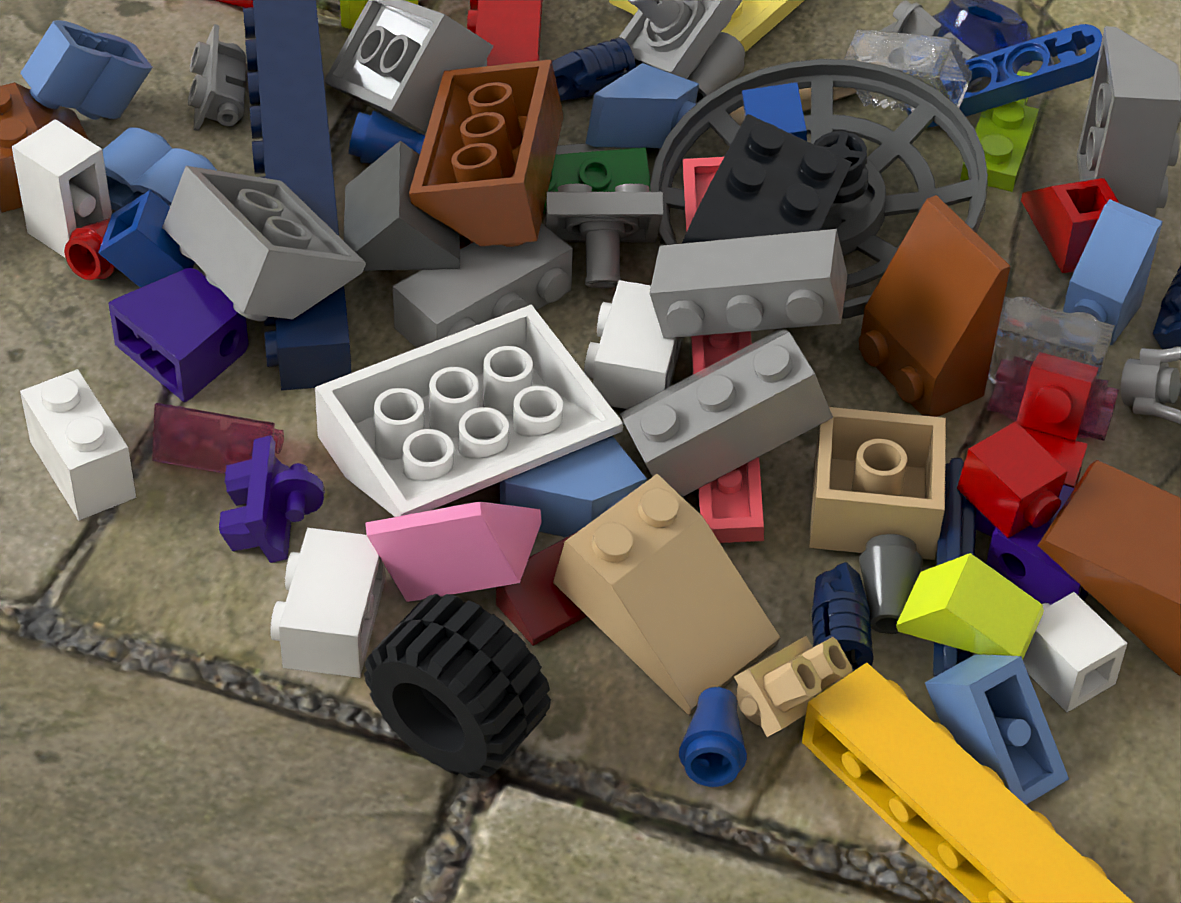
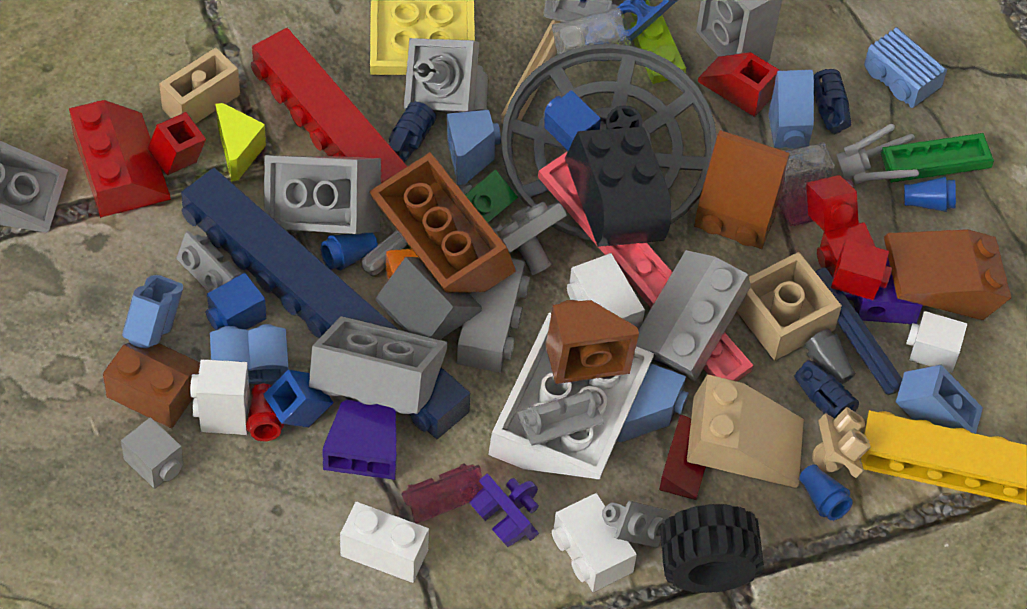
camera: 40 degrees left, 10 degrees up
bright pink slope [365,502,542,602] -> none
light grey brick [649,229,848,338] -> none
neon yellow slope [896,553,1044,659] -> none
none -> blue brick [205,273,267,330]
none -> light grey hinge [517,389,604,446]
none -> dark orange slope [546,300,639,384]
none -> light grey hinge [602,500,671,548]

